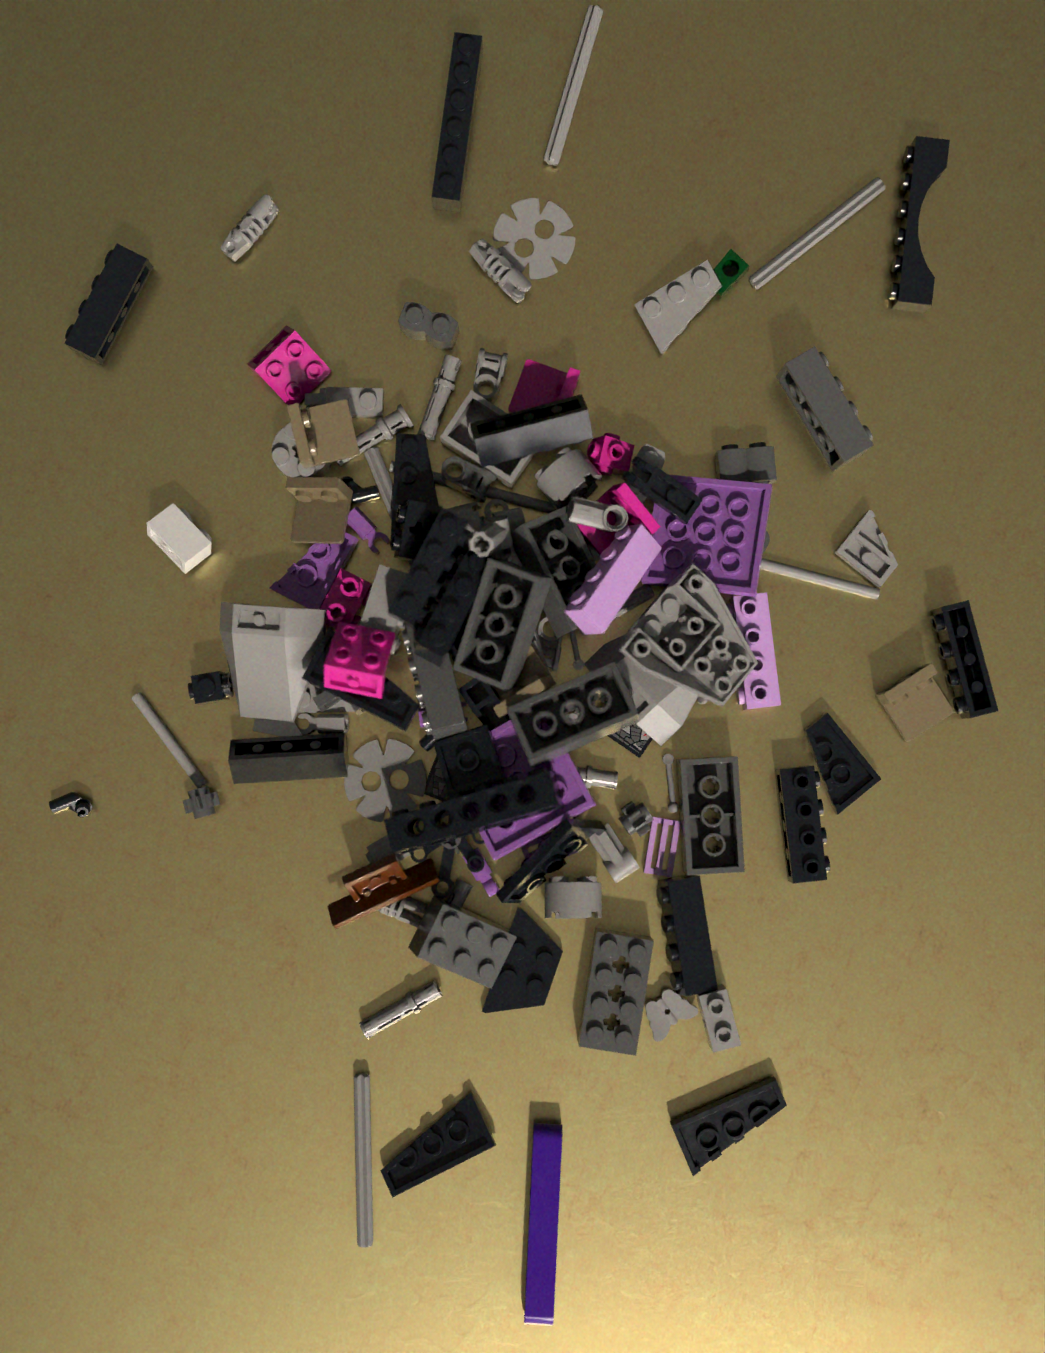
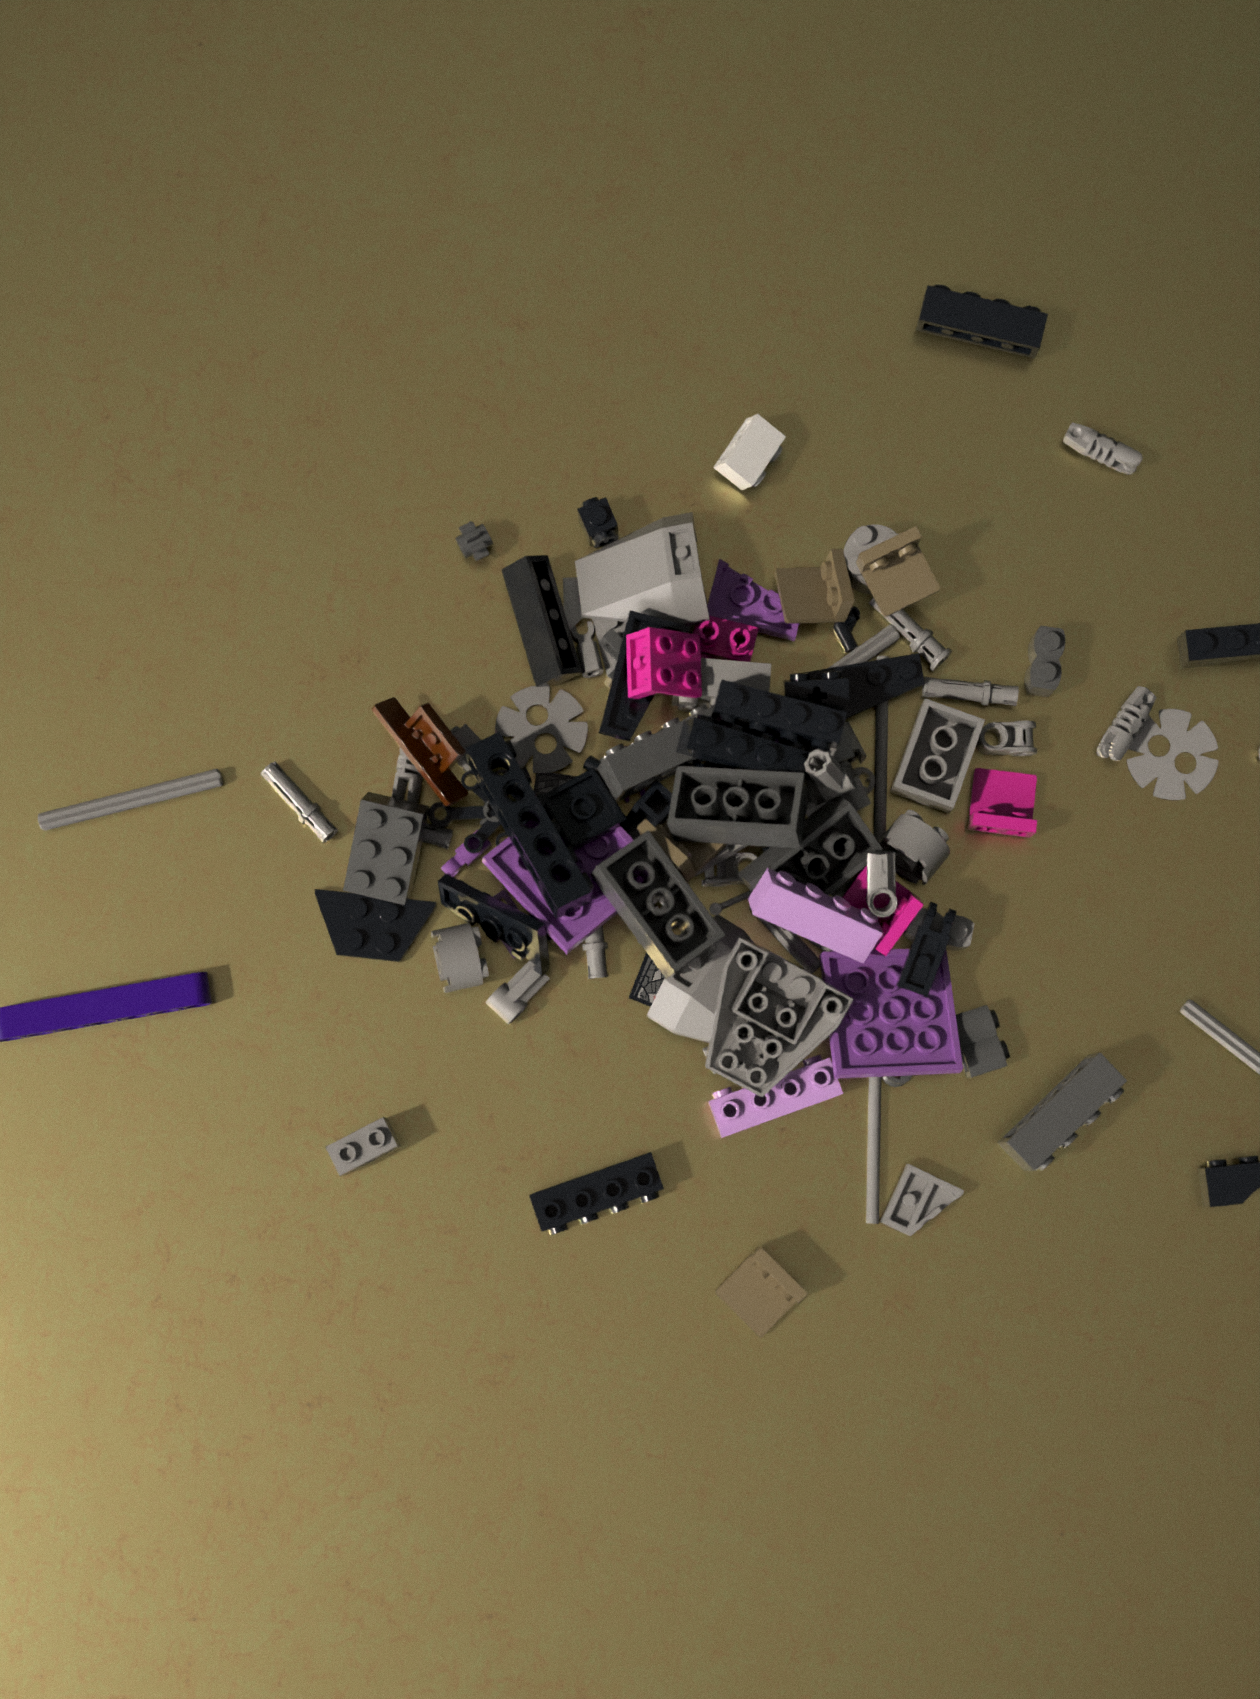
camera: 85 degrees right, 5 degrees down
black arm [49,792,92,817] -> none
light grey bar [131,692,207,788] -> none
dark pink bracket [247,325,331,405] -> none
light grey hinge [305,387,384,418] -> none
medium lavender bar [347,507,390,554] -> none
black wing [381,1092,497,1198] -> none
dark grey piece [441,456,497,503] -> none
black brick [470,394,593,468] -> none
dark grey brick [578,928,654,1056] -> none
dark pink brick [587,433,635,476] -> none
dark grey gear [618,801,654,837] -> none
light grey wing [634,260,722,354] -> none
lavender tile [643,816,681,878] -> none
light grey animal [645,988,699,1042] -> none
black brick [657,875,718,996] -> none
light grey hinge [662,754,679,813] -> none
black wing [670,1076,787,1176] -> none
dark grey brick [677,756,745,875] -> none
dark green leg [714,249,749,297] -> none
black wing [804,713,881,815] -> none
black brick [931,600,998,719] -> none

